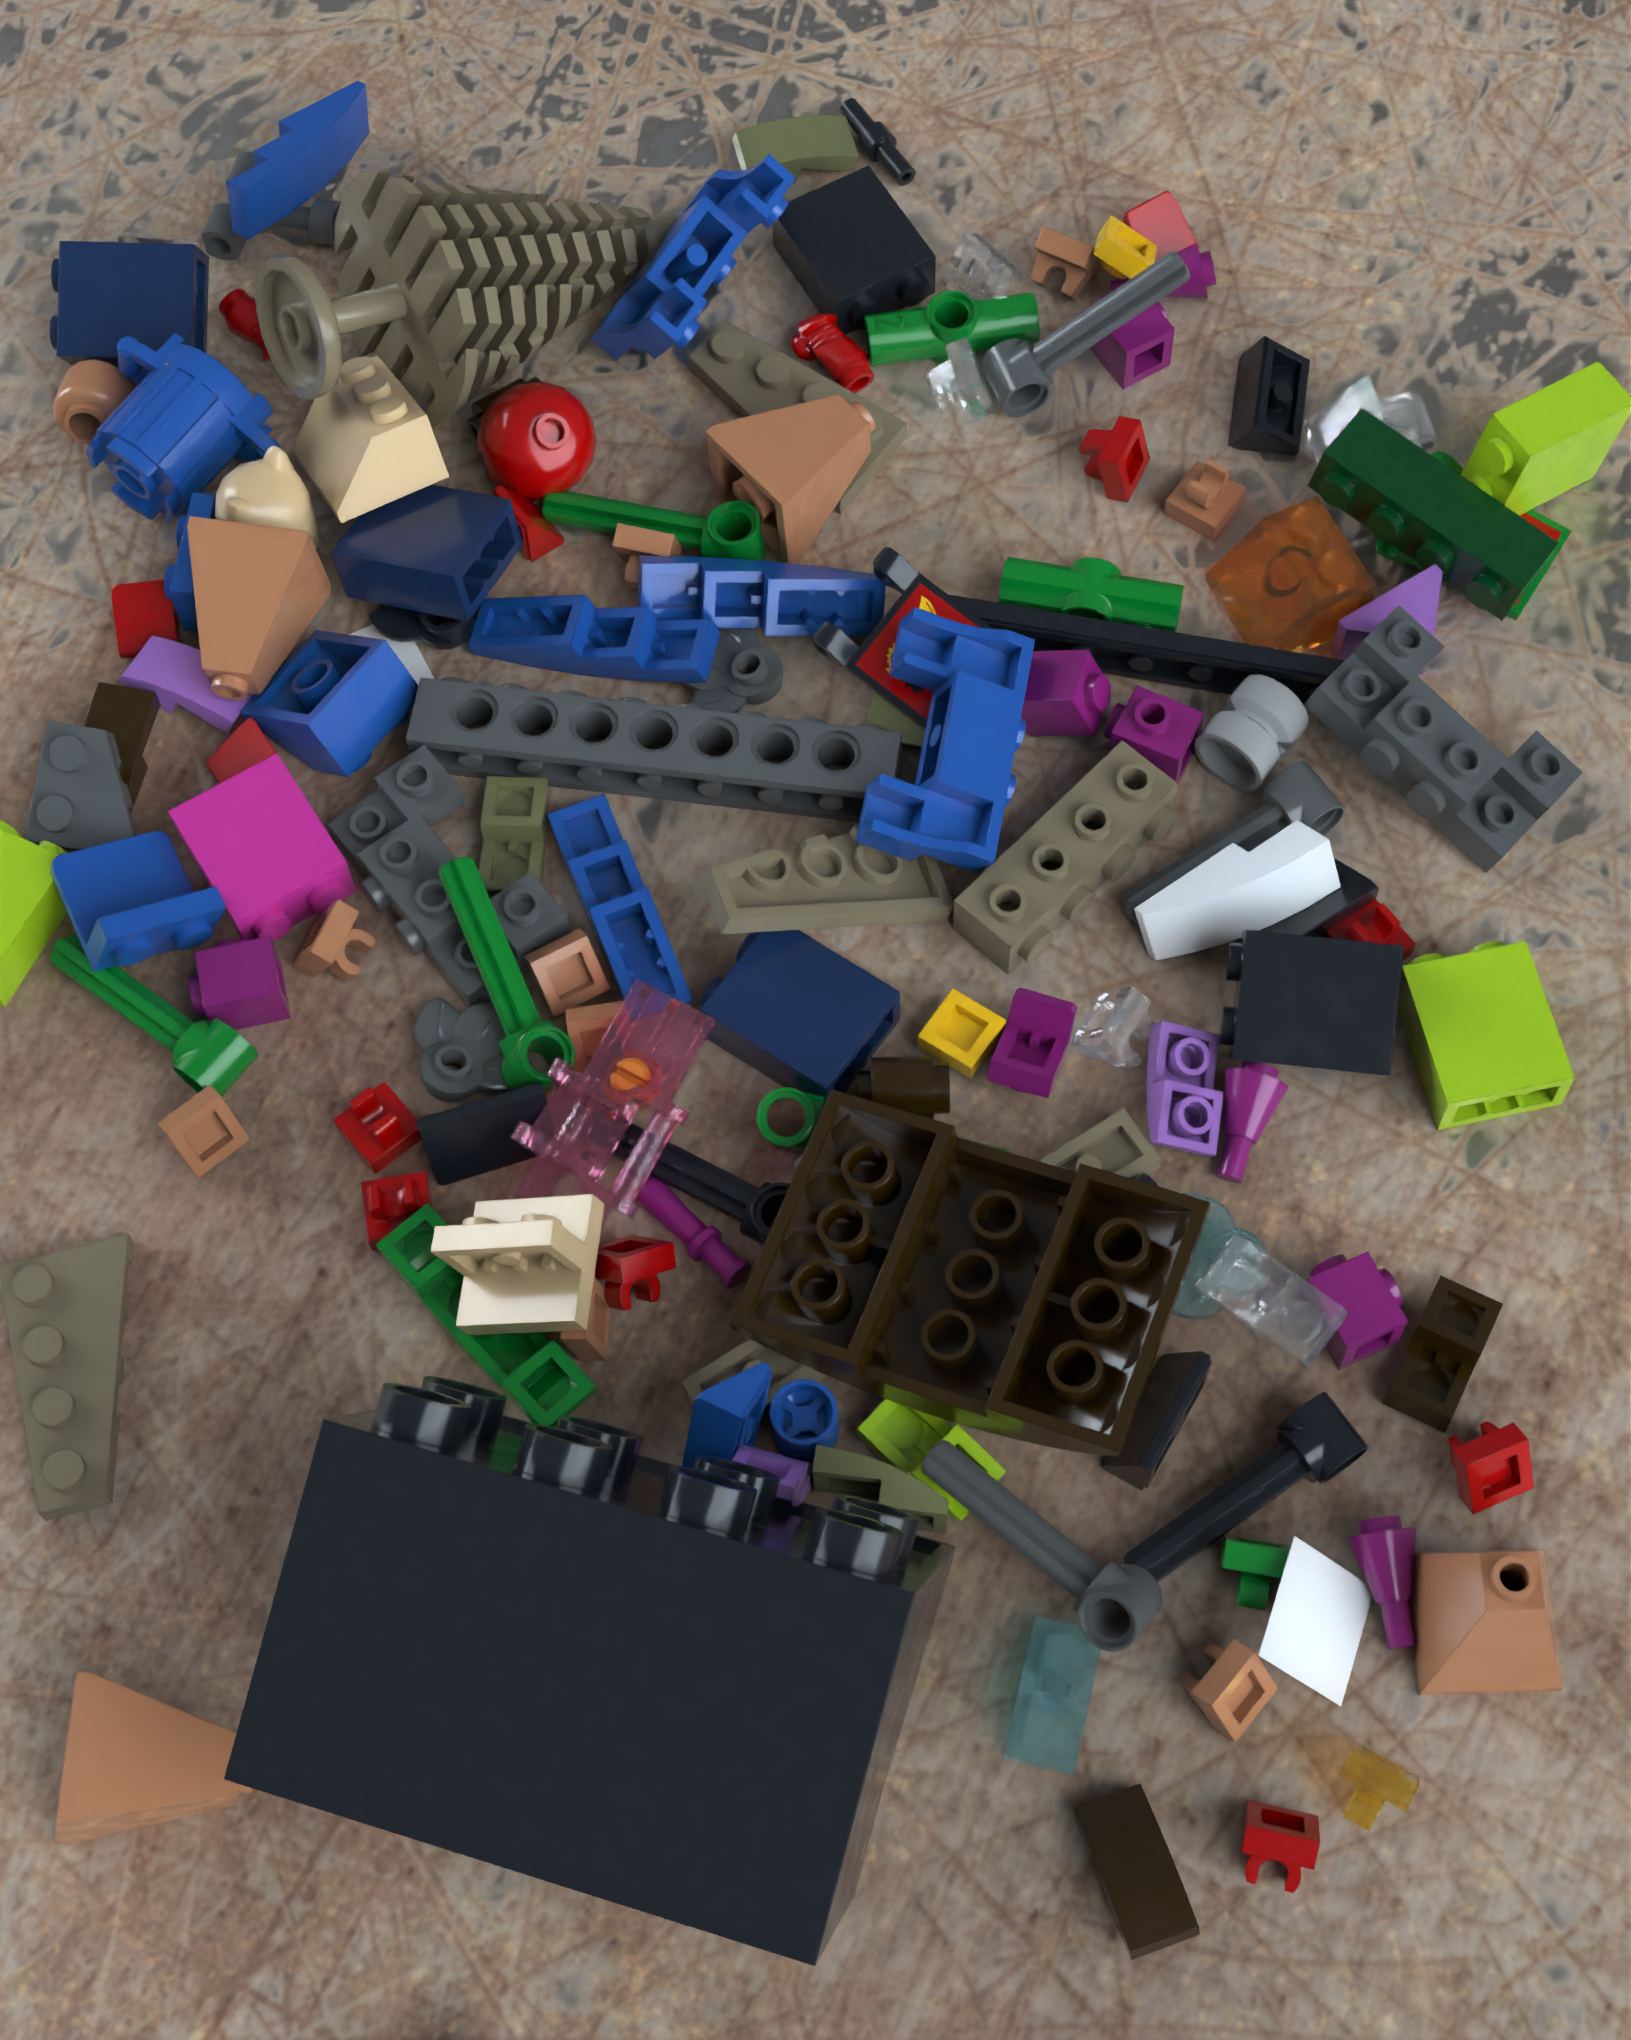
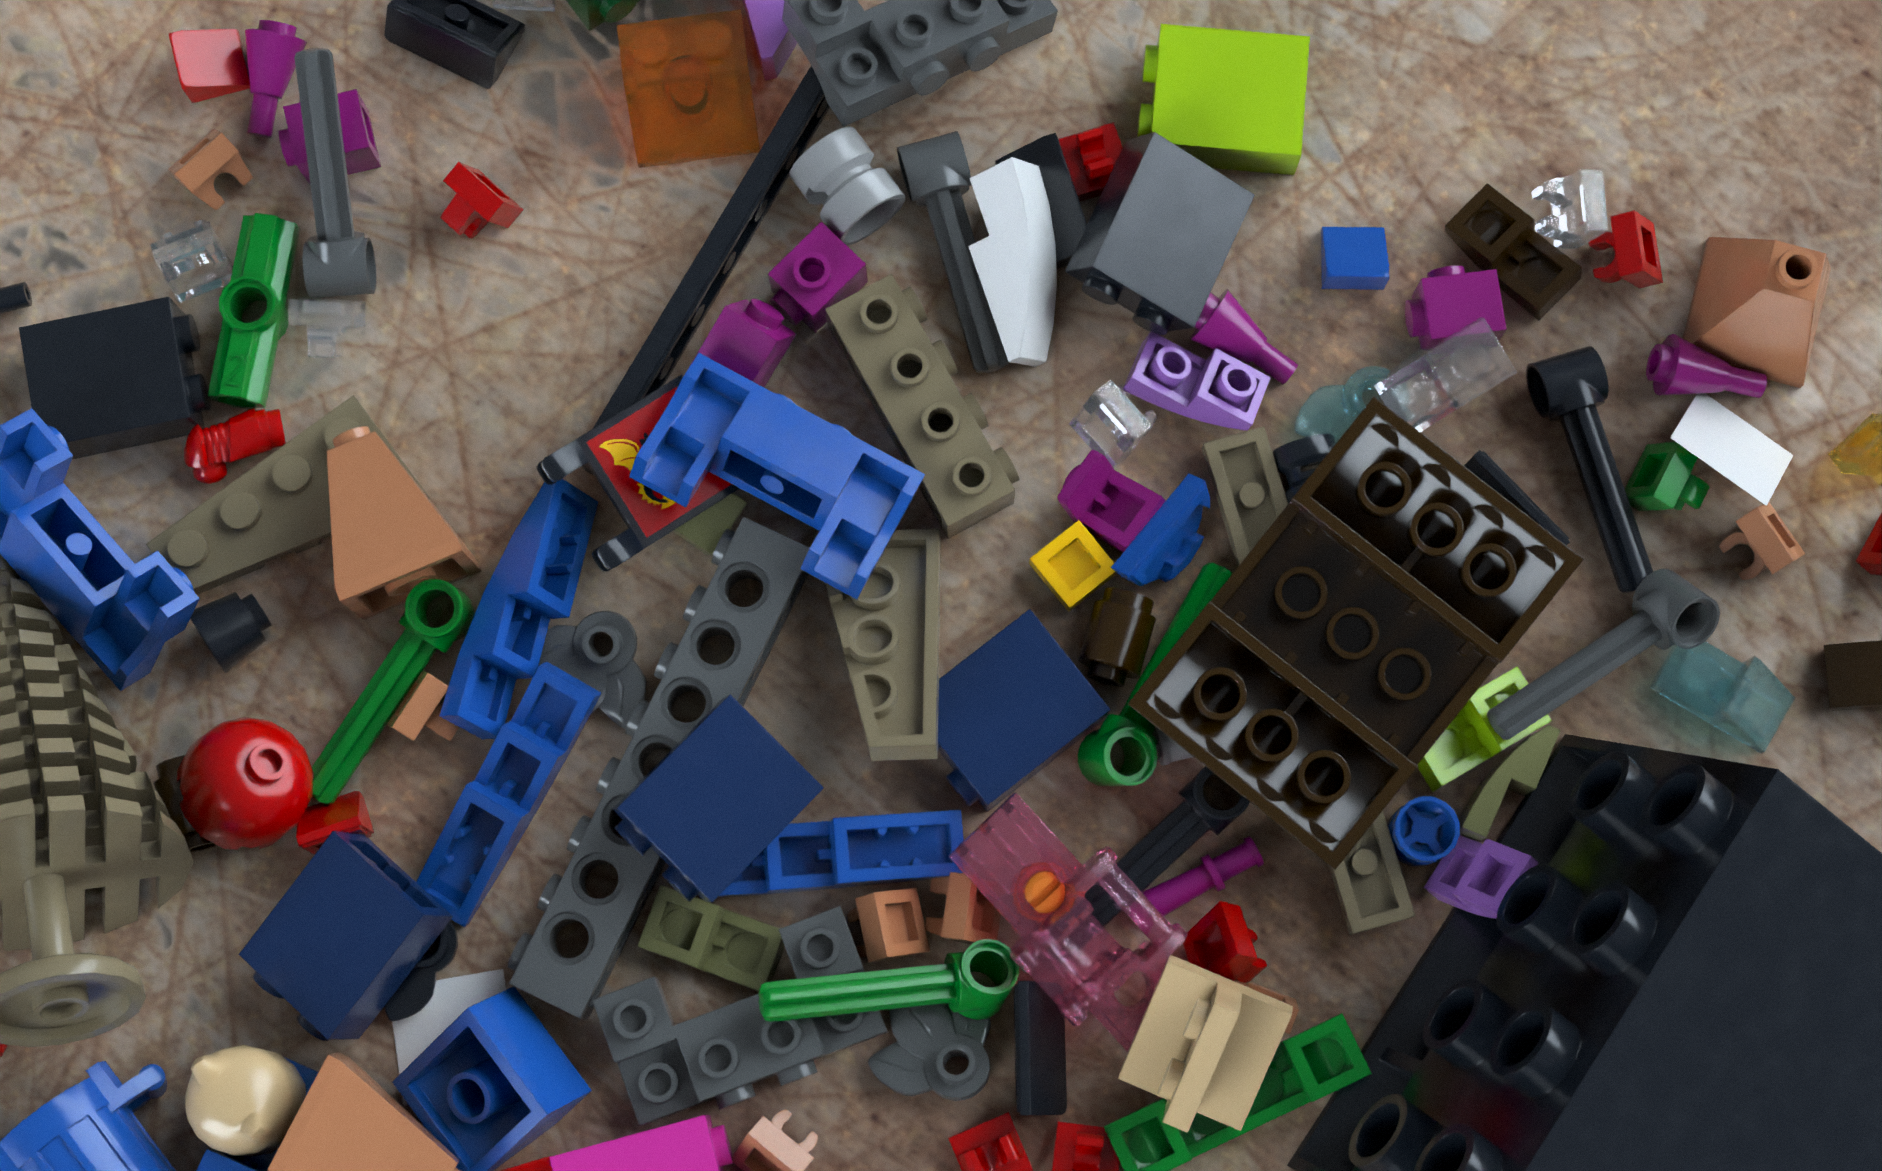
camera: 75 degrees left, 15 degrees up
tan slope [292,355,449,523] -> none
blue slope [682,1362,773,1468] -> none
green piece [998,557,1184,632] -> none
yellow plate [1093,215,1157,279] -> none
nougat tile [1164,459,1247,541] -> none
none -> black hat [190,592,272,673]
none -> dark blue brick [613,694,824,902]
none -> blue tile [1111,473,1210,586]
none -> blue slope [1321,227,1389,290]
none -> clear tile [1532,169,1608,249]

